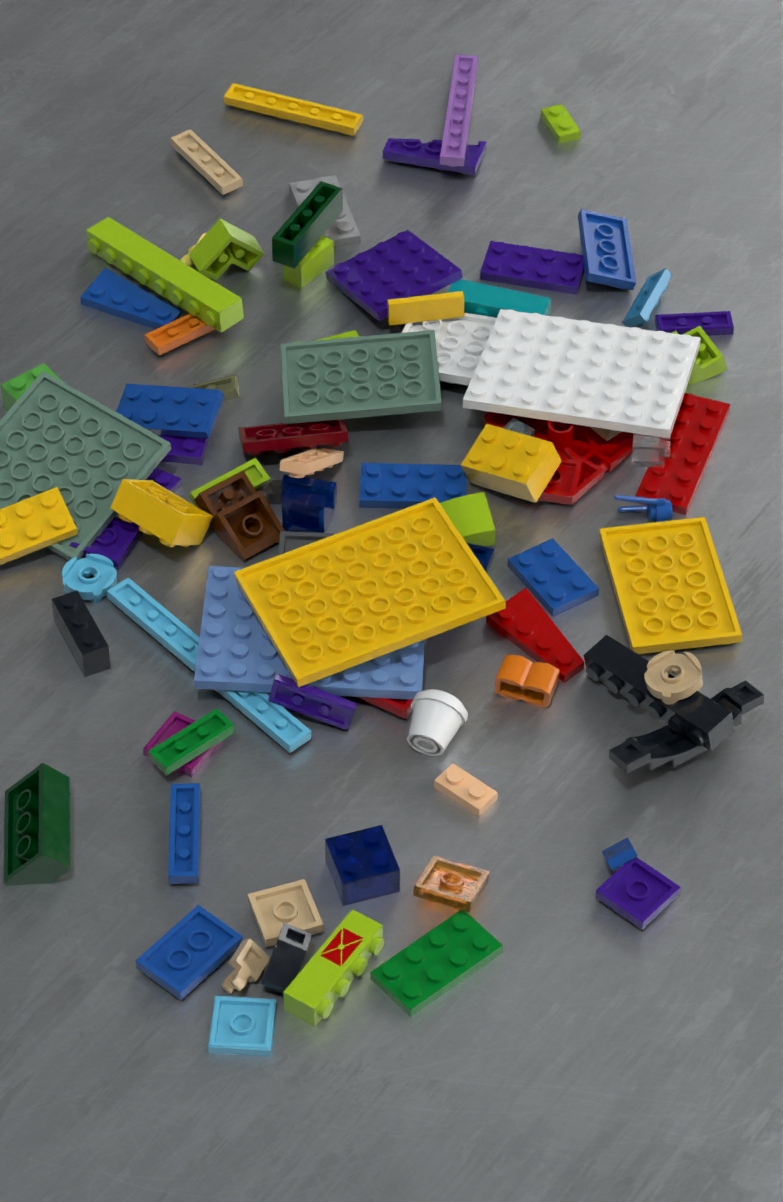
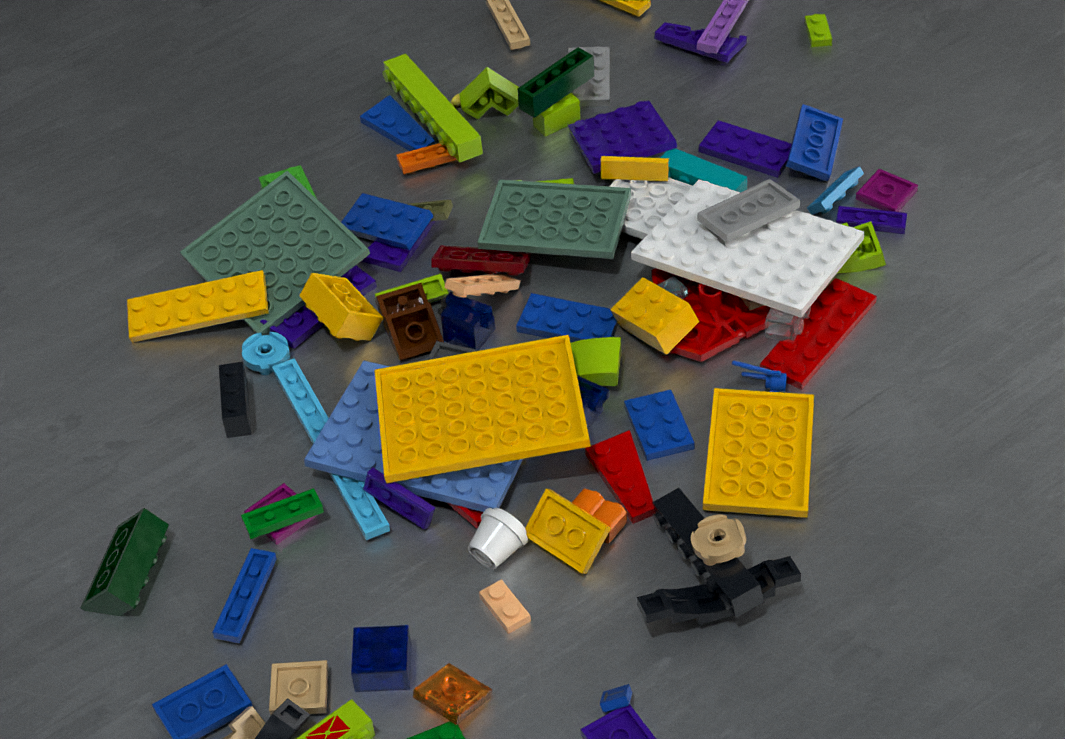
camera: 20 degrees right, 0 degrees up
none -> yellow plate [525,488,611,574]
none -> light grey plate [697,179,800,243]
none -> magenta tile [855,169,918,212]

